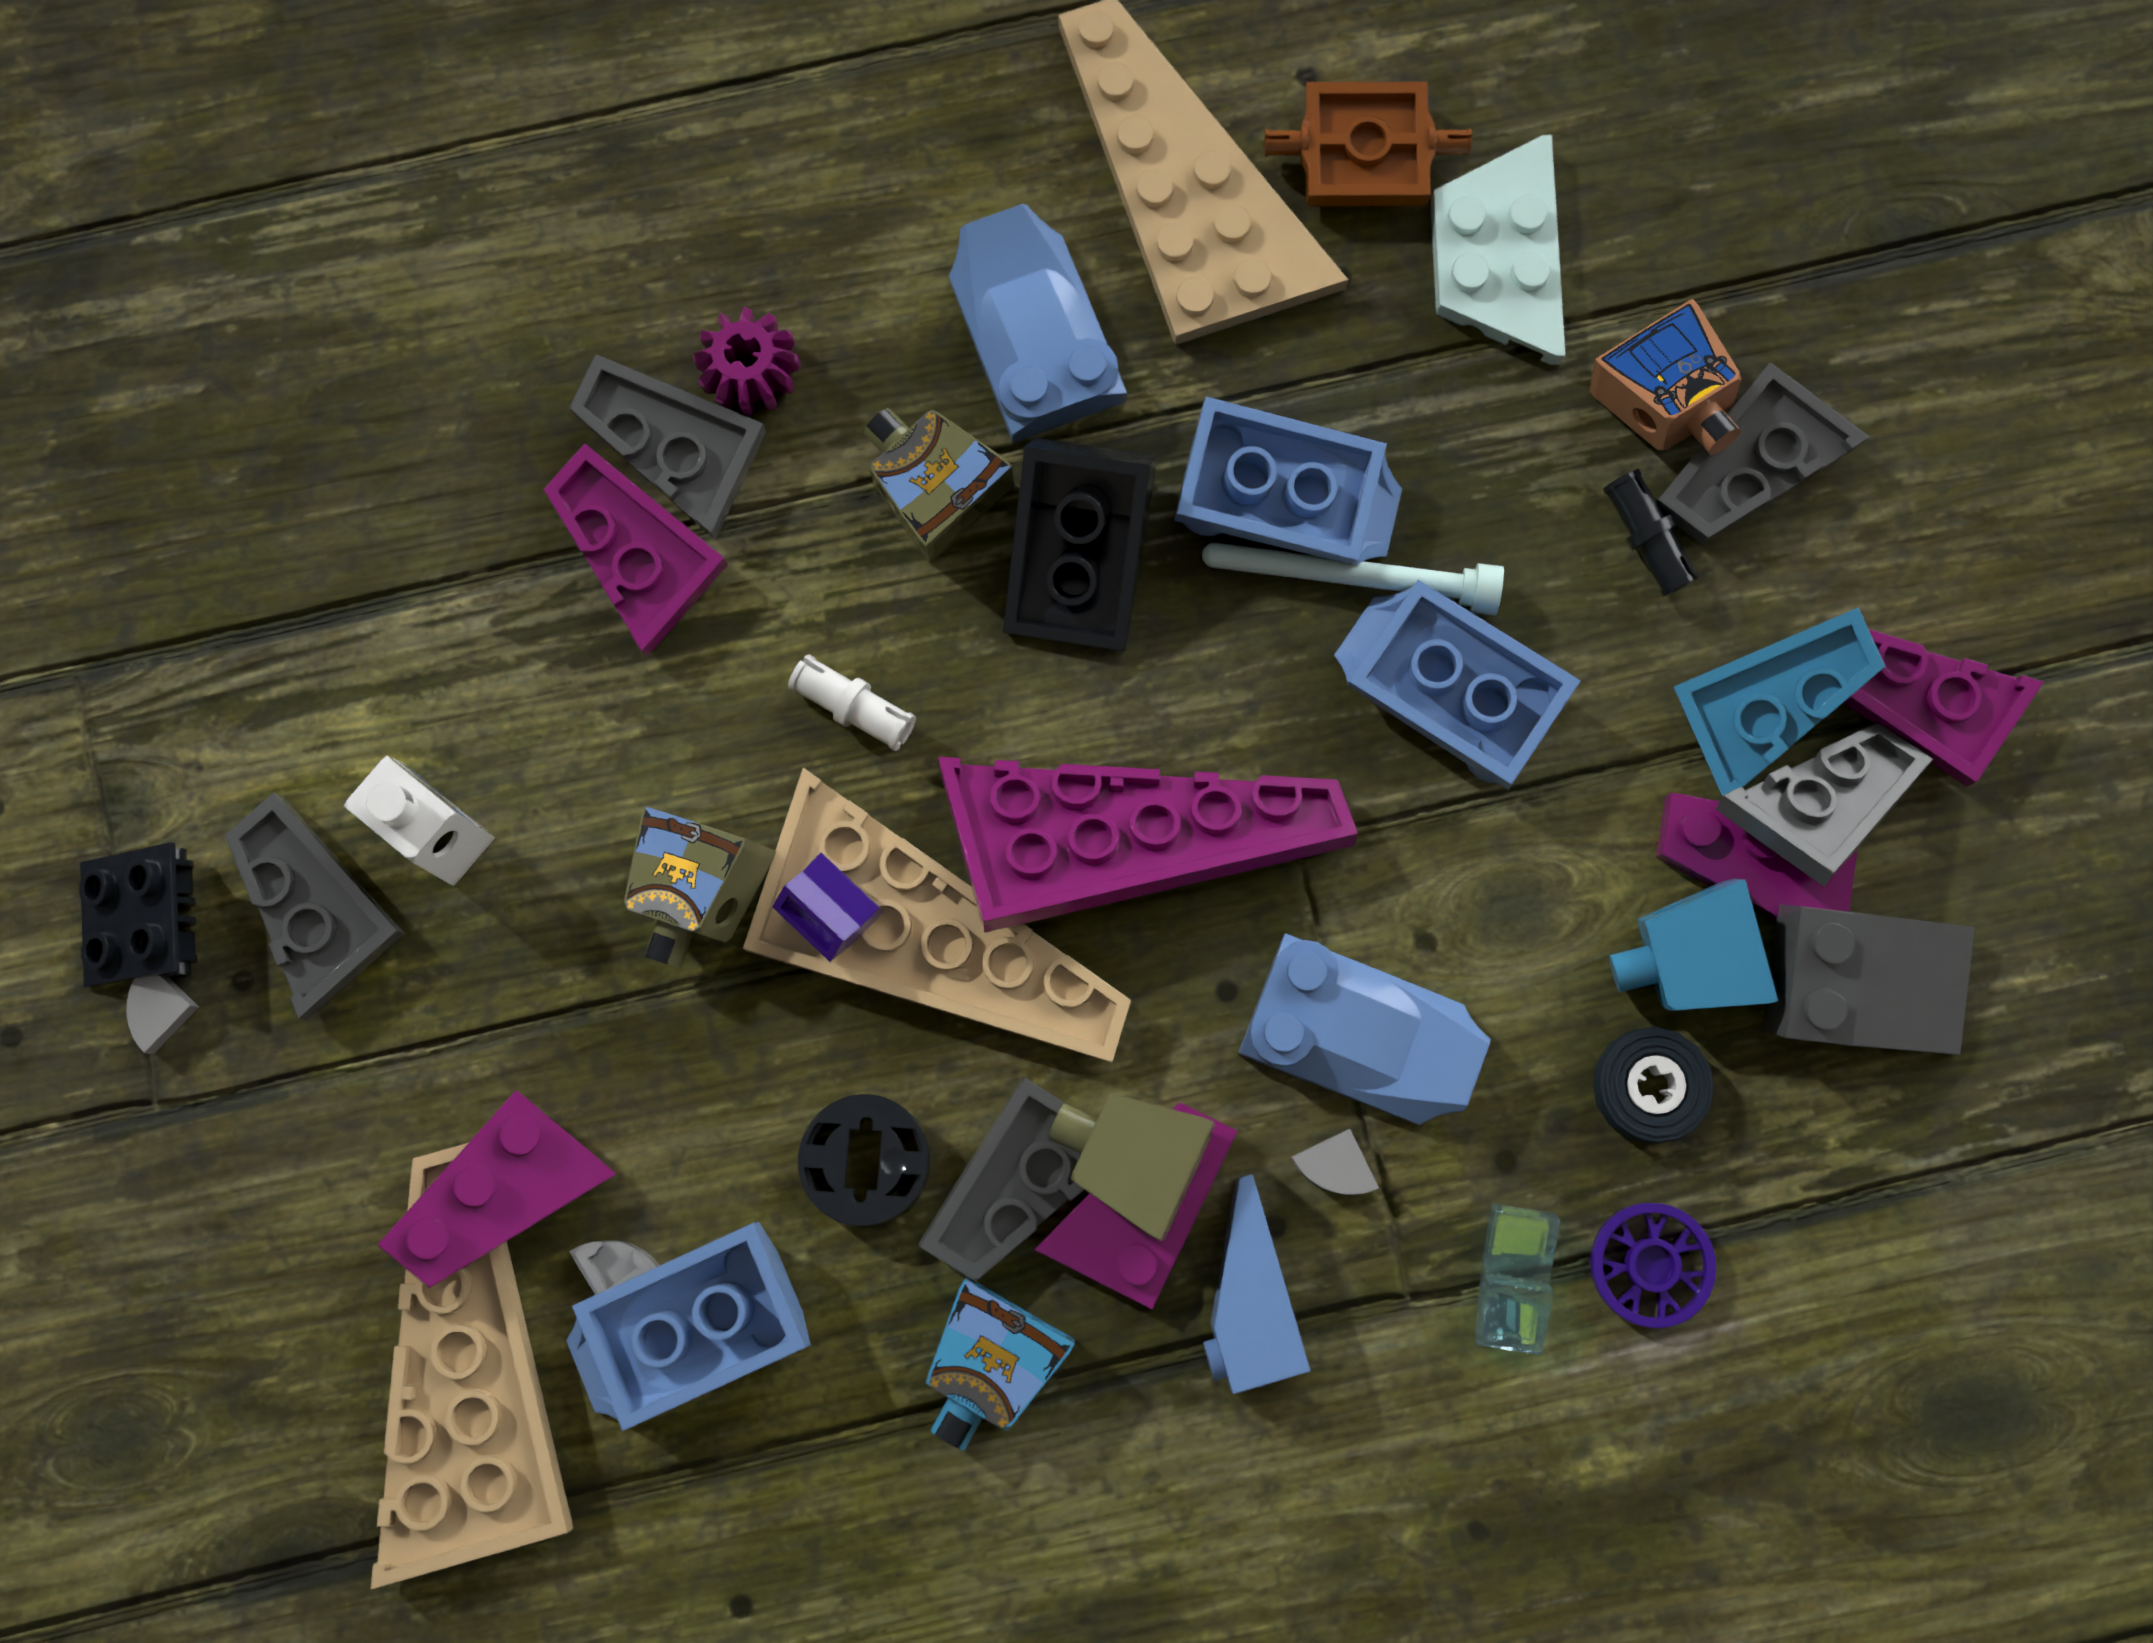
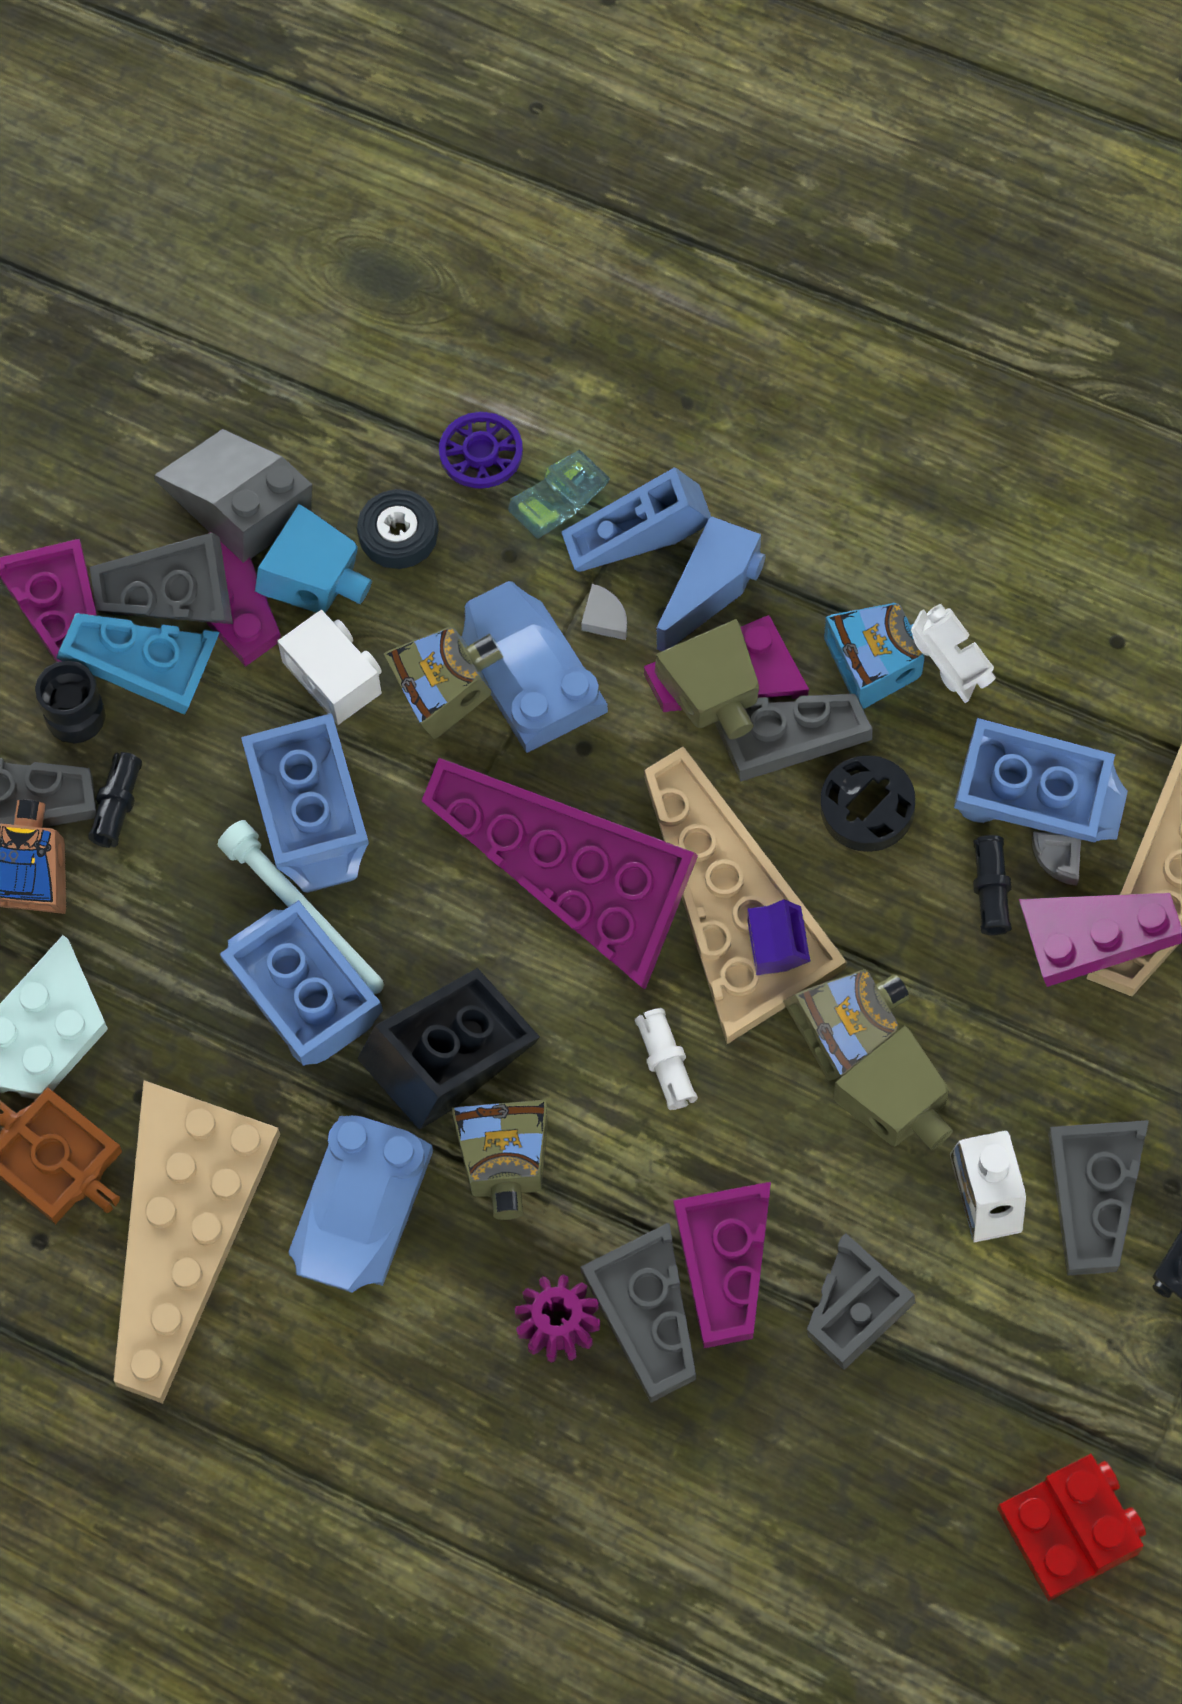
camera: 140 degrees left, 15 degrees down
none -> black wheel [35,660,106,744]
none -> white brick [278,609,382,725]
none -> torso [384,627,504,739]
none -> medium blue slope [562,467,711,572]
none -> dark grey wing [807,1233,916,1370]
none -> olive torso [833,1026,953,1150]
none -> white hinge [911,604,996,703]
none -> black pin [973,835,1012,935]
none -> red plate [997,1453,1146,1601]

